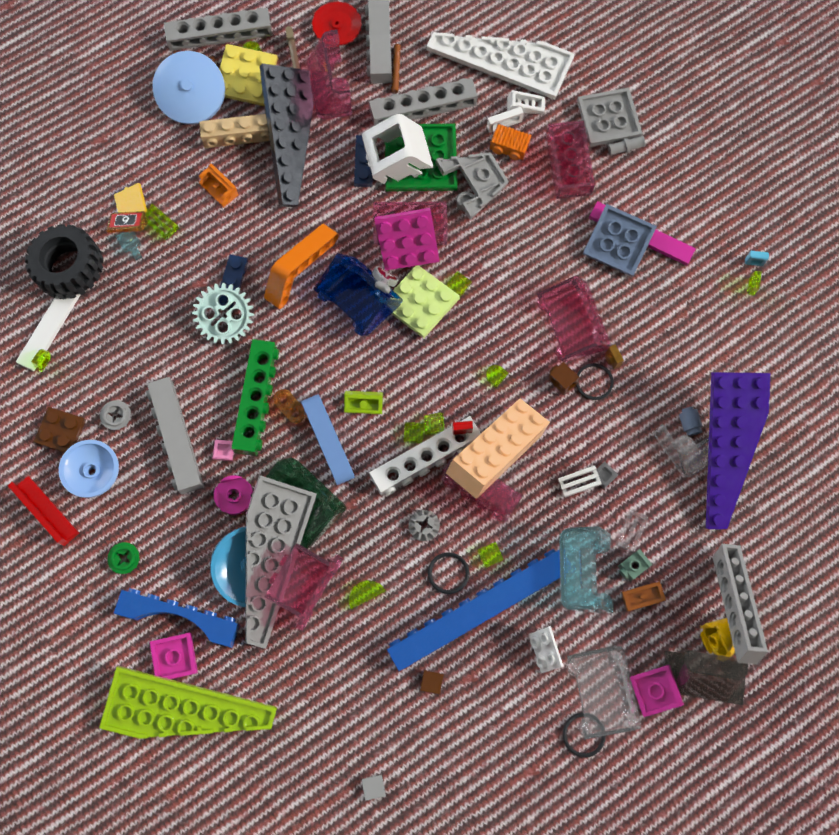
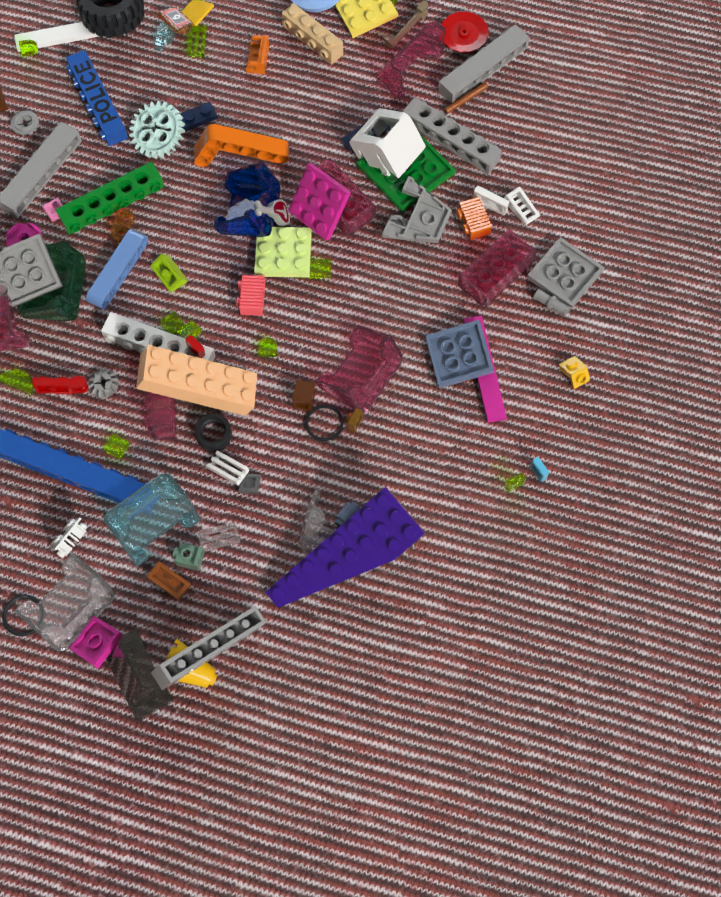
camera: 55 degrees right, 5 degrees down
black wing [259,63,314,207] -> none
white wing [426,32,575,100] -> none
black tyre [428,552,470,594] -> none
none -> red hinge [32,376,89,394]
none -> blue brick [65,50,128,146]
none -> black tyre [195,413,232,452]
none -> coral brick [236,275,266,316]
none -> yellow bracket [559,356,590,389]

